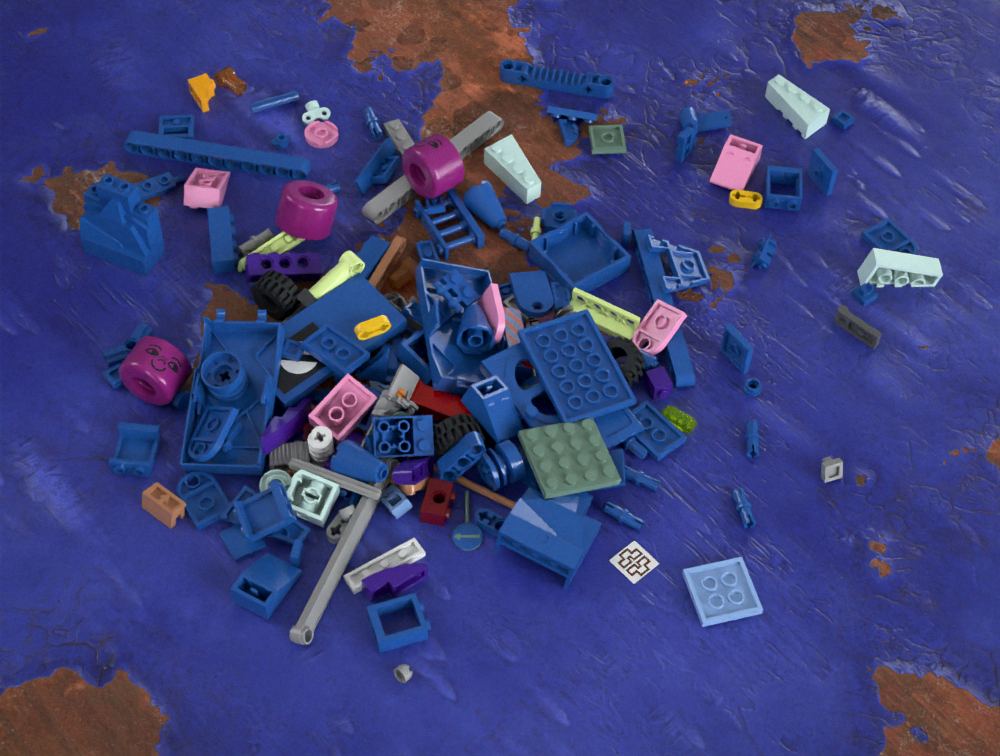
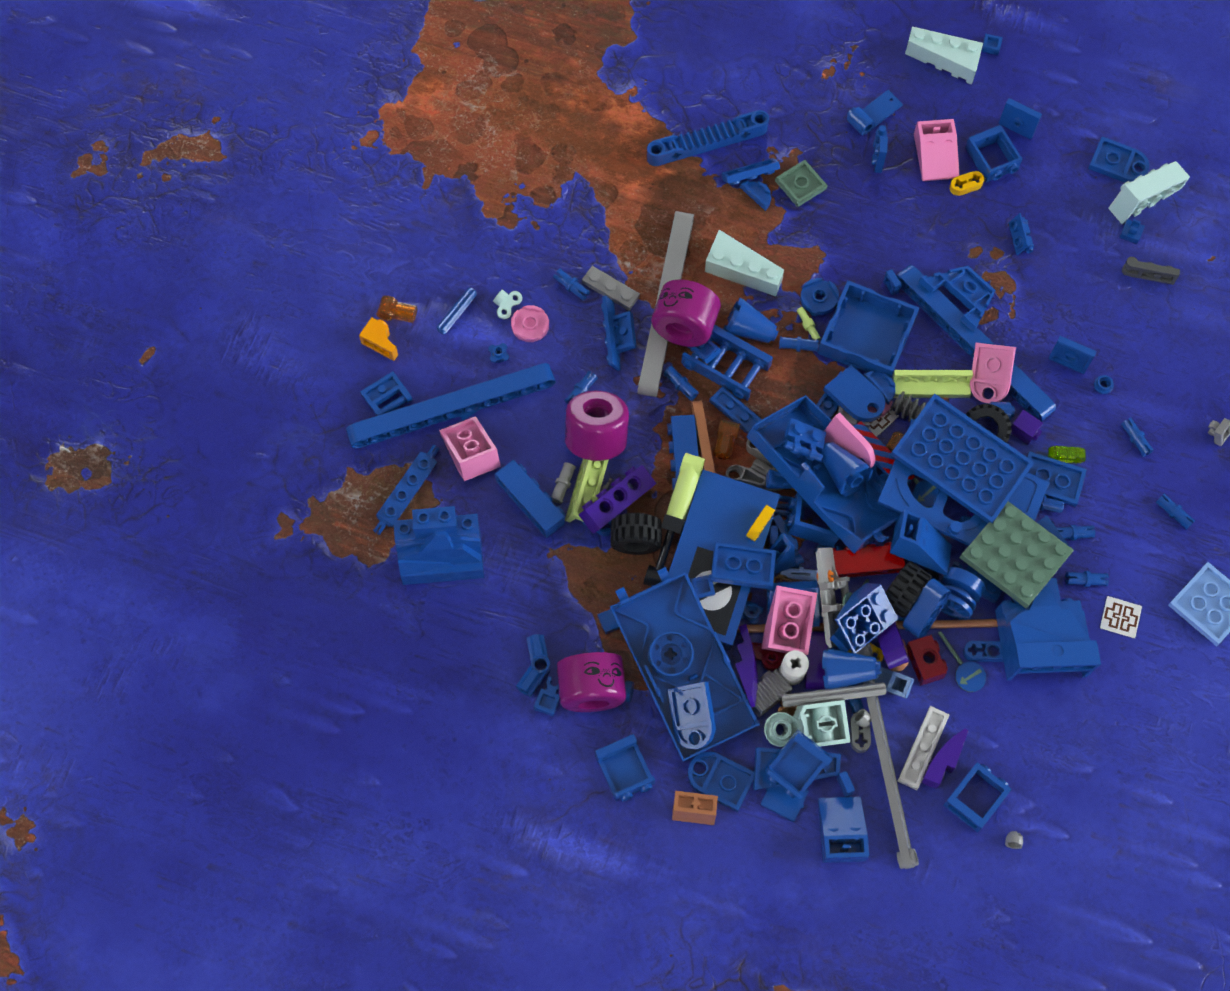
camera: 30 degrees left, 15 degrees up
none -> blue pin [663,366,699,401]

